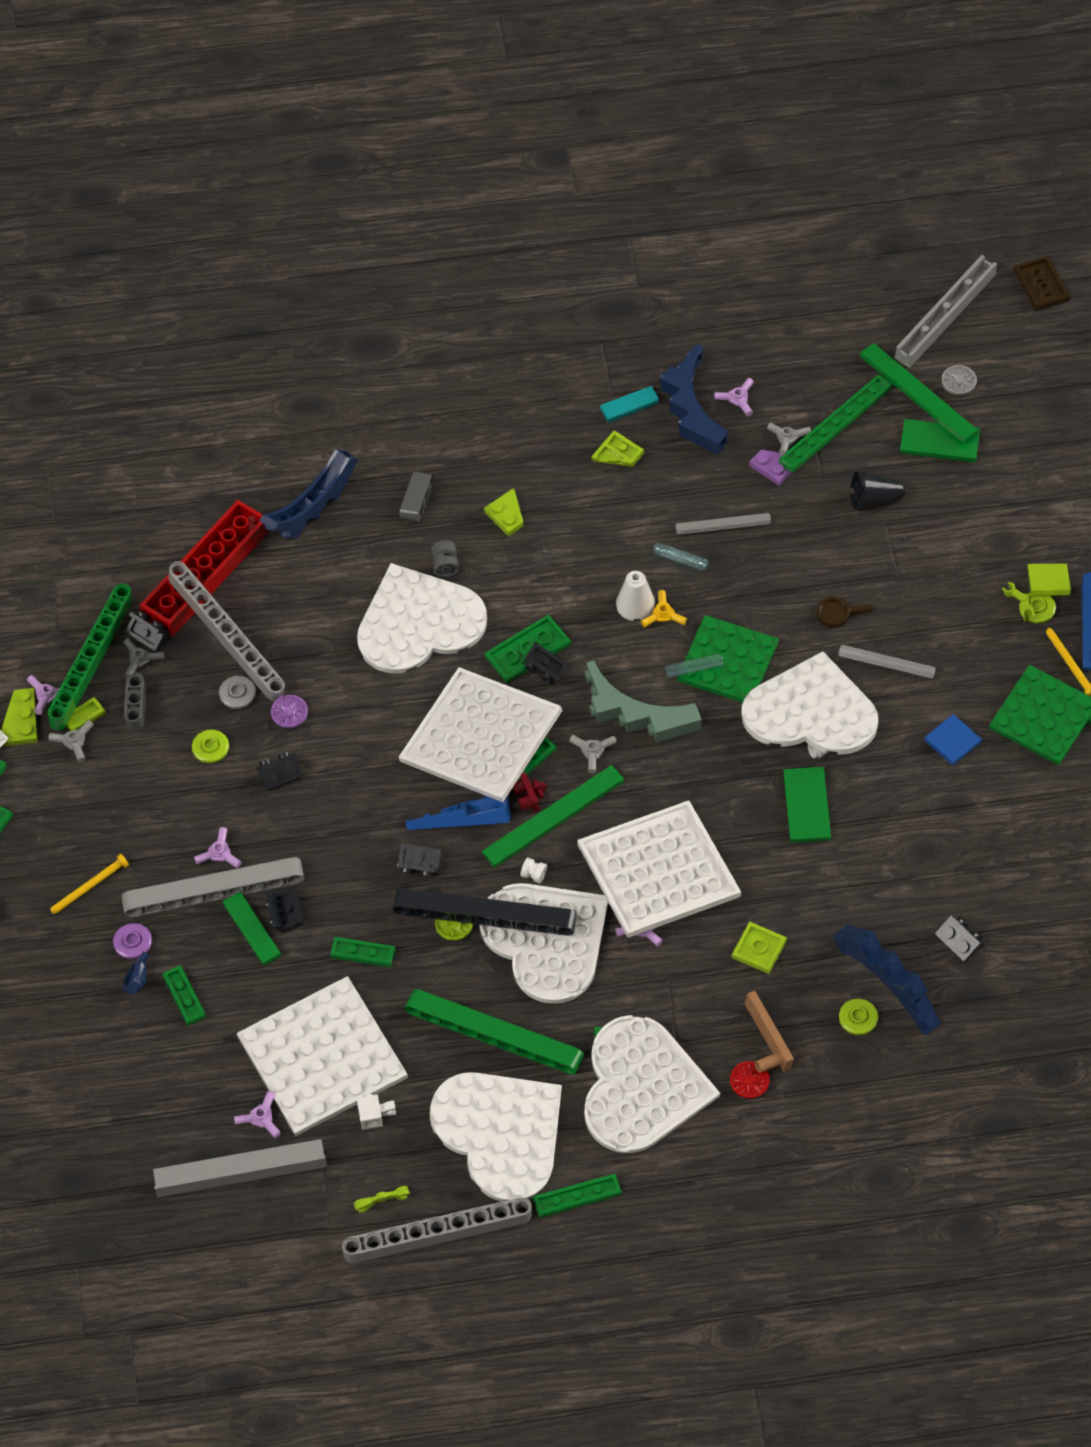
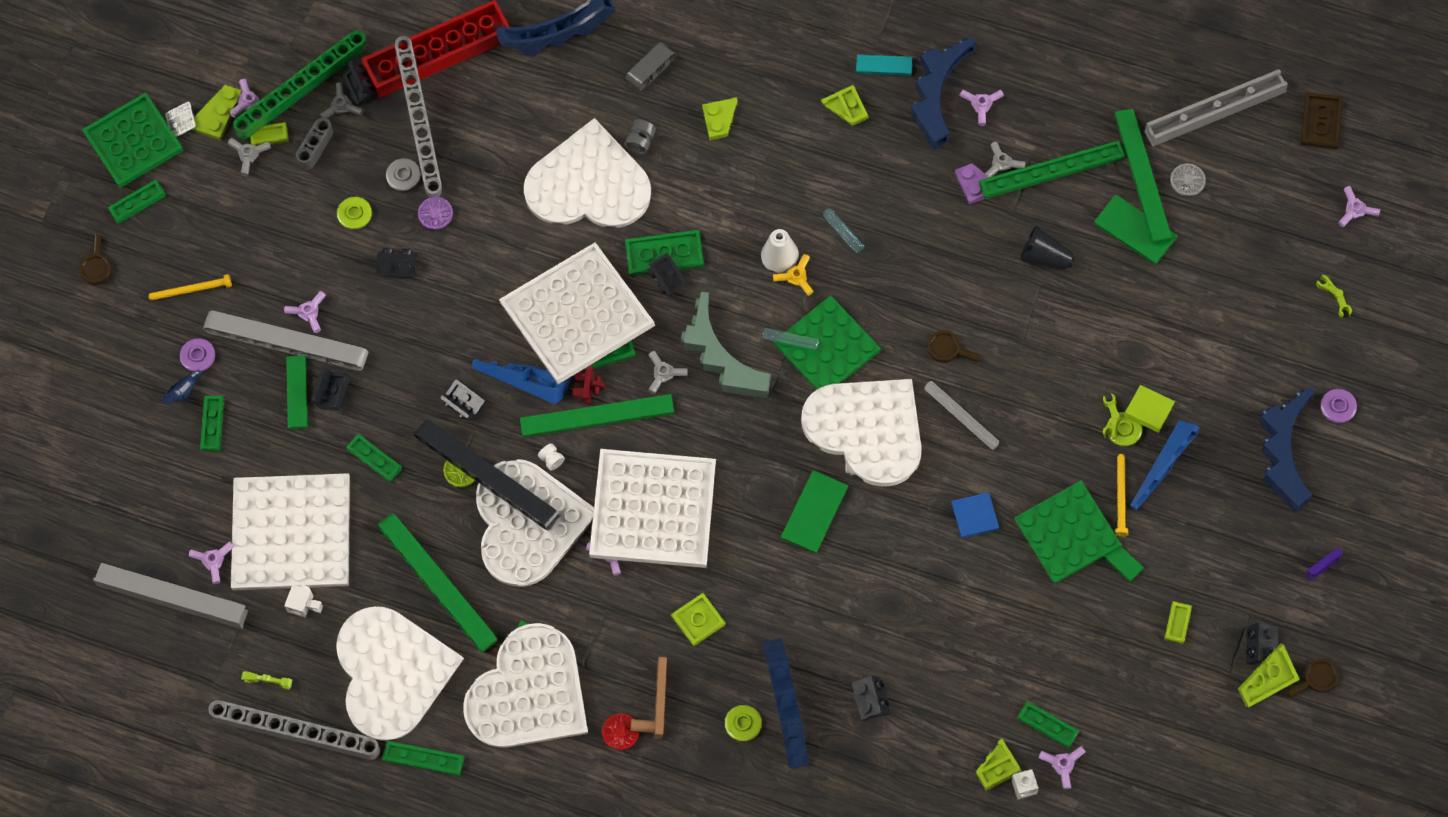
camera: 30 degrees right, 10 degrees up
light grey axle [676,513,771,535] -> none

